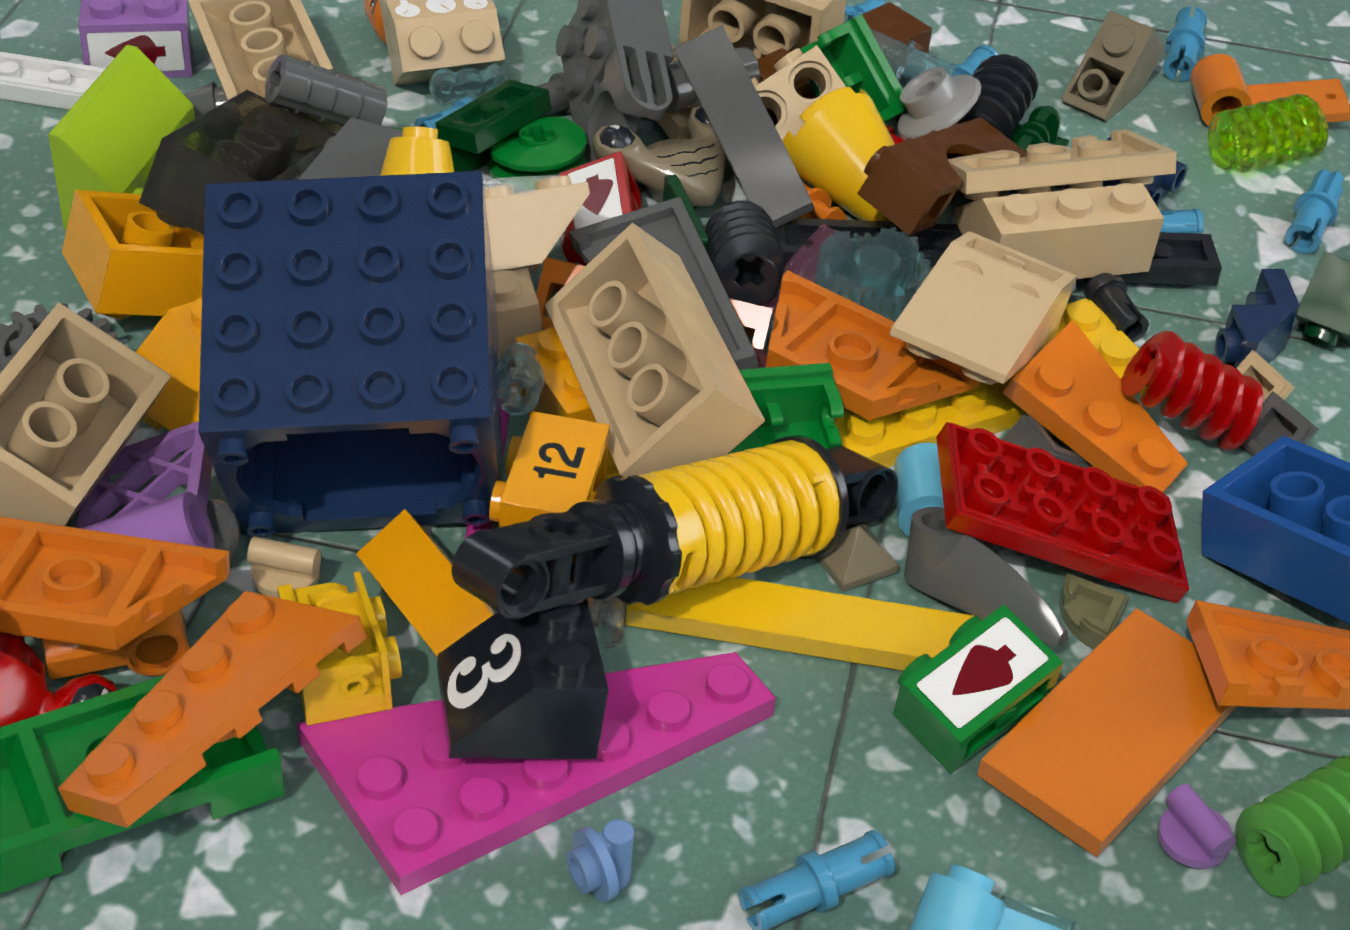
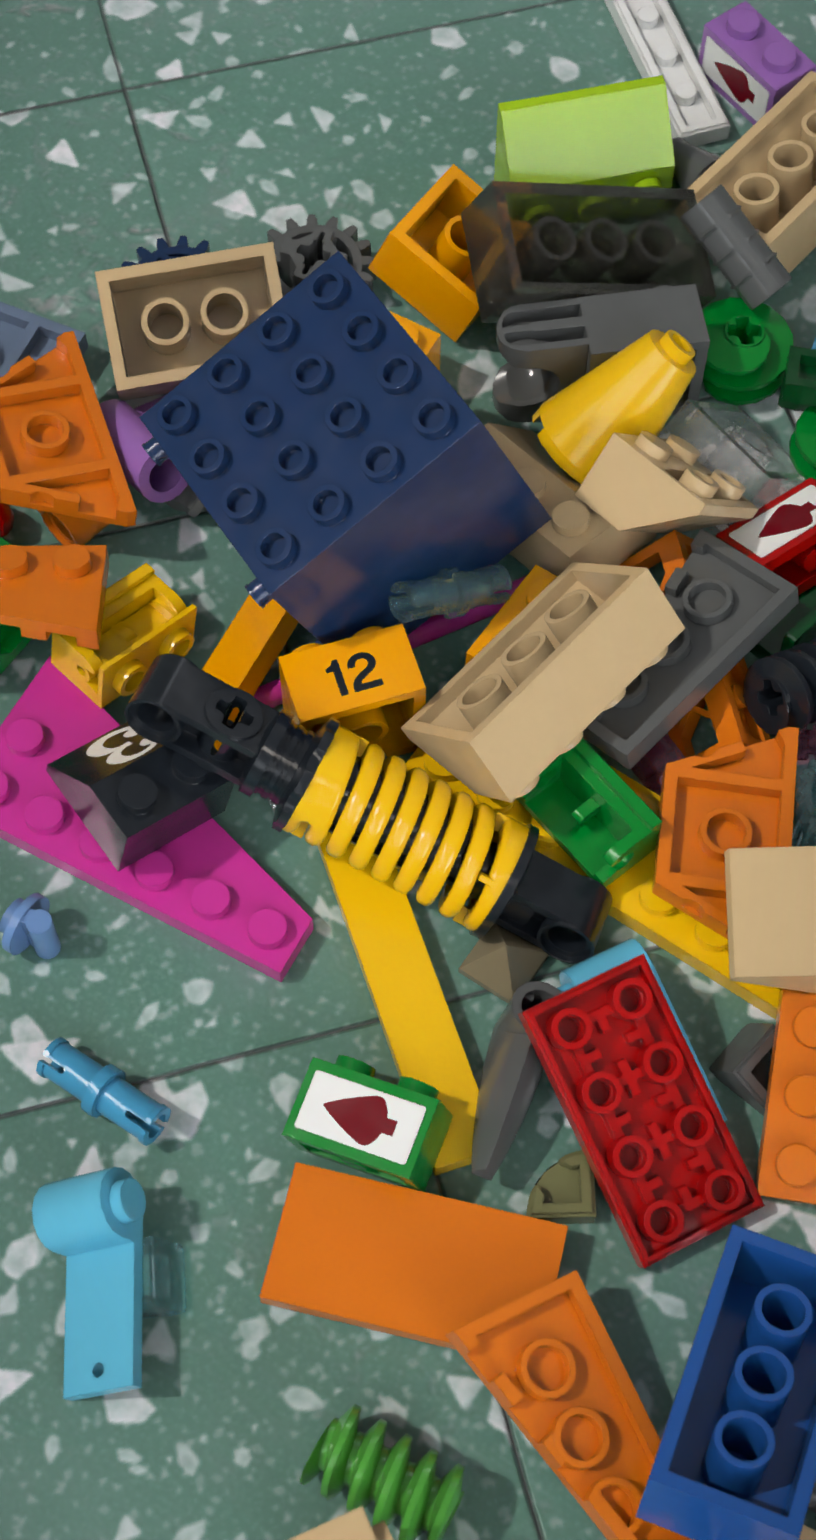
camera: 65 degrees right, 20 degrees up
tan plate [247,536,321,598] -> none
medium lavender plate [1157,784,1236,869] -> none

